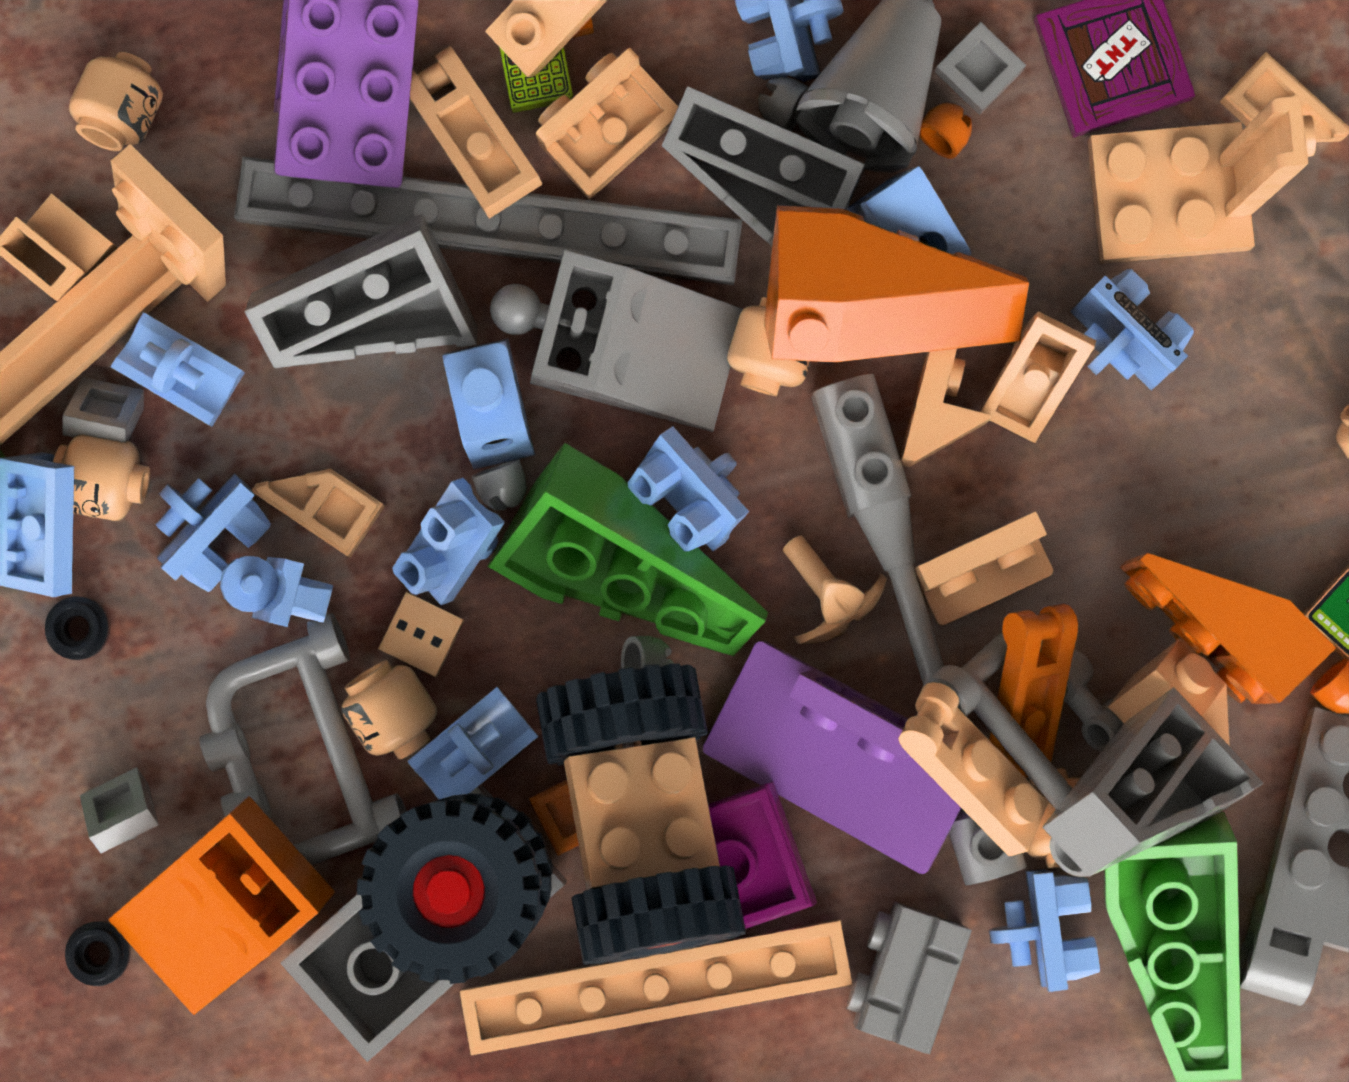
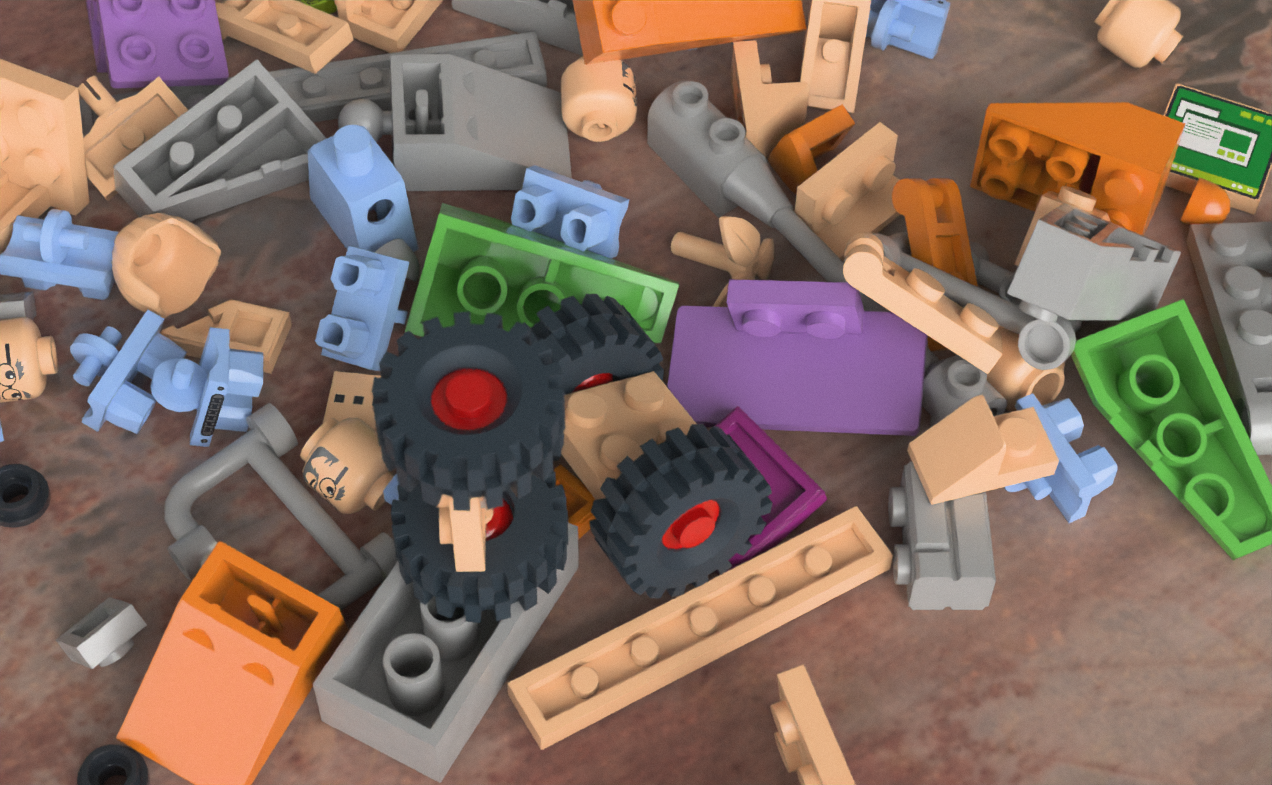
camera: 25 degrees left, 30 degrees down
none -> light nougat plate [78,76,188,201]
none -> light nougat hair [112,213,221,319]
none -> orange tile [768,104,855,195]
none -> light nougat slope [907,395,1059,505]

